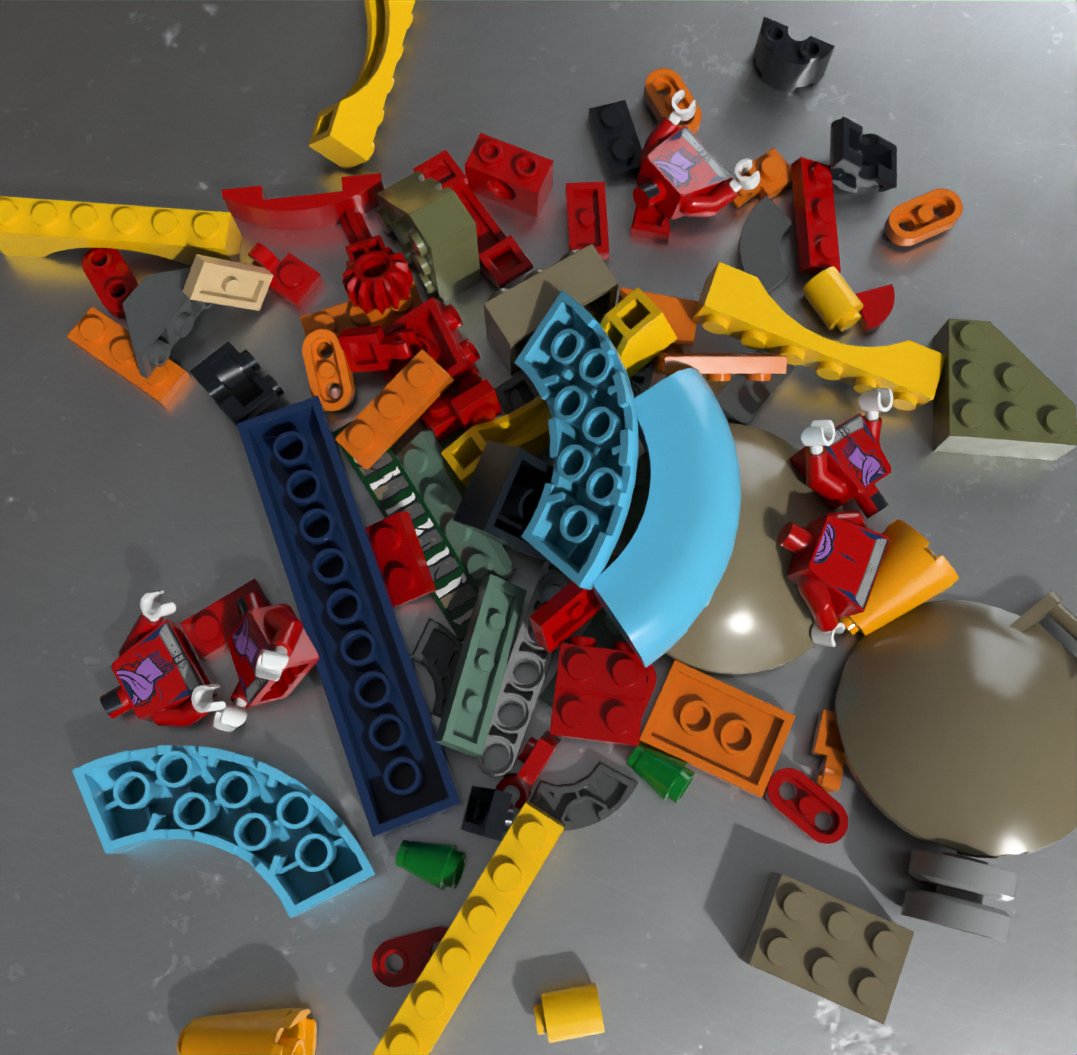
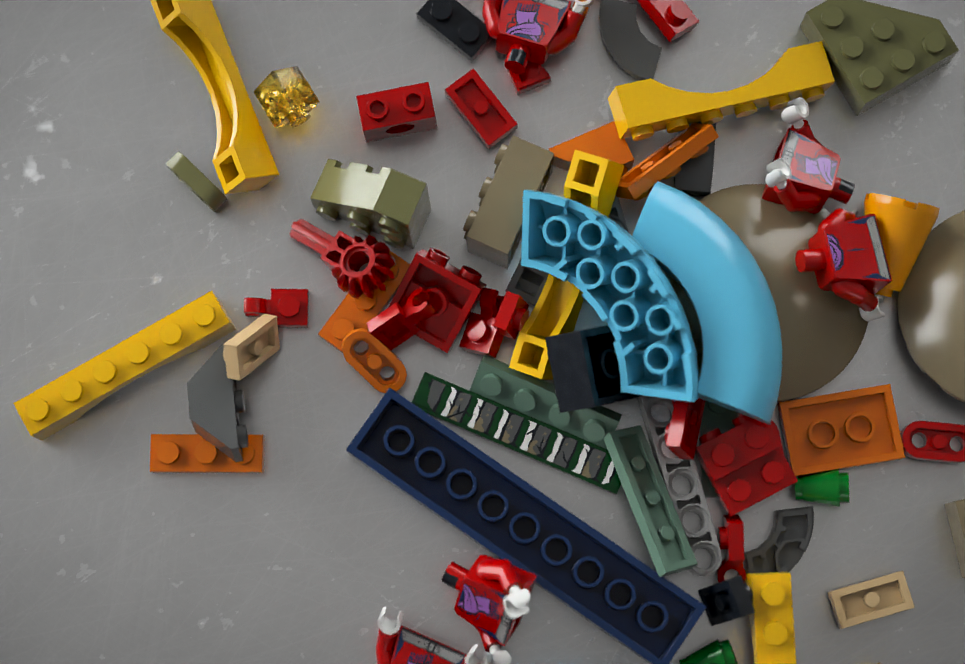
camera: 30 degrees left, 5 degrees up
red plate [82,248,139,319] -> none
red plate [180,578,272,662] -> none
black cylinder [189,341,284,426] -> none
red slope [222,173,384,230] -> none
orange plate [335,349,455,470] -> none
red plate [366,511,437,607] -> none
dark grey tile [411,617,463,718] -> none
red slope [413,150,533,289] -> none
yellow brick [802,267,863,331] -> none
orange plate [811,709,847,794] -> none
red tile [856,284,895,335] -> none
none -> olive beam [166,151,227,212]
none -> clear yellow brick [253,66,319,128]
none -> tan plate [828,571,915,629]

